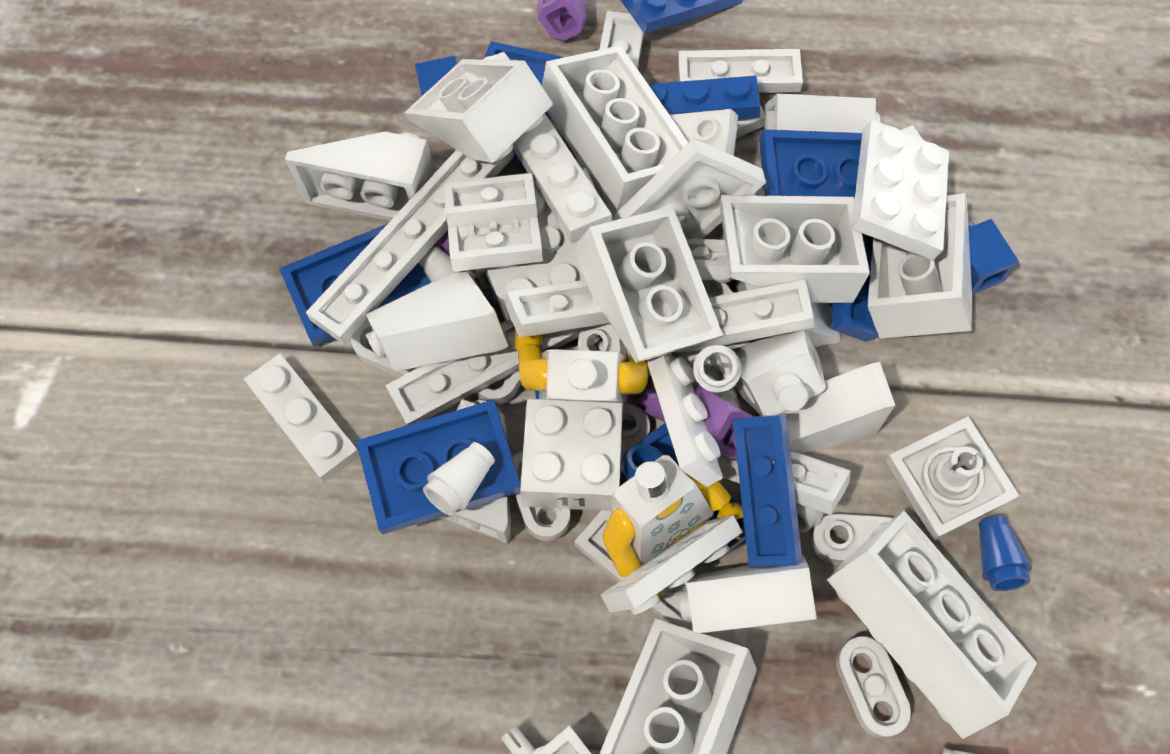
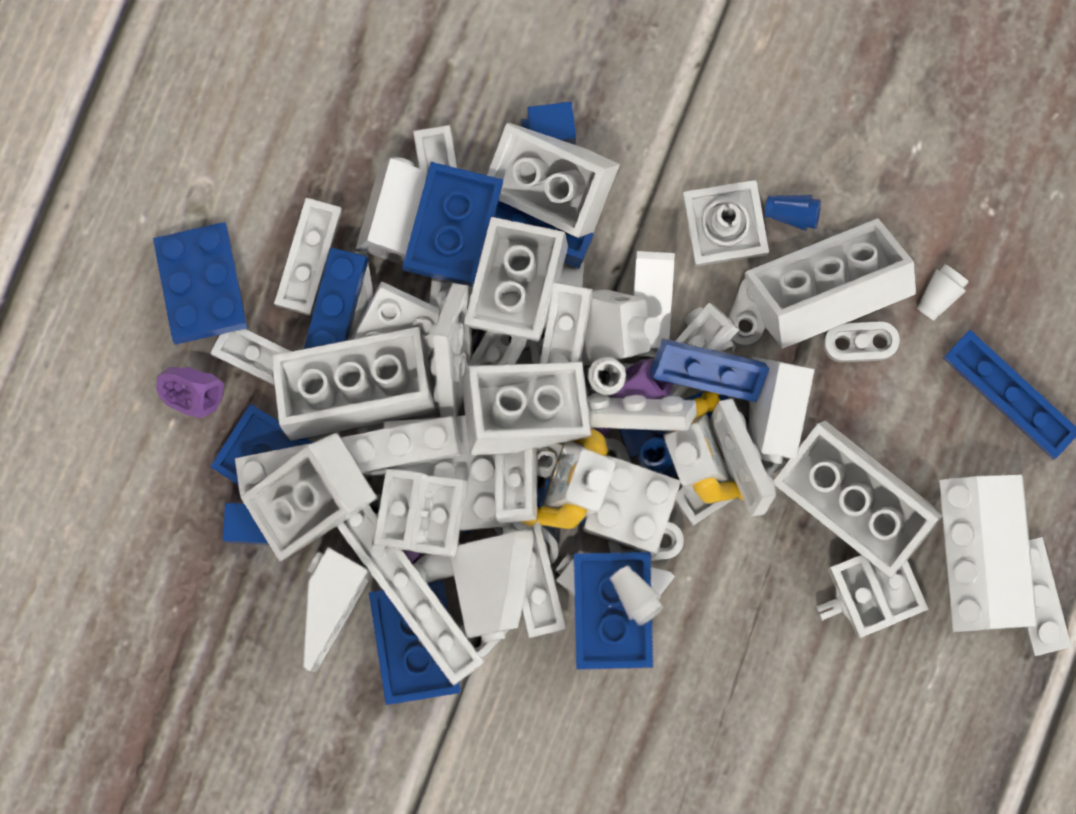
camera: 75 degrees left, 15 degrees up
white plate [243,353,360,483] -> none
white plate [851,119,949,261] -> none

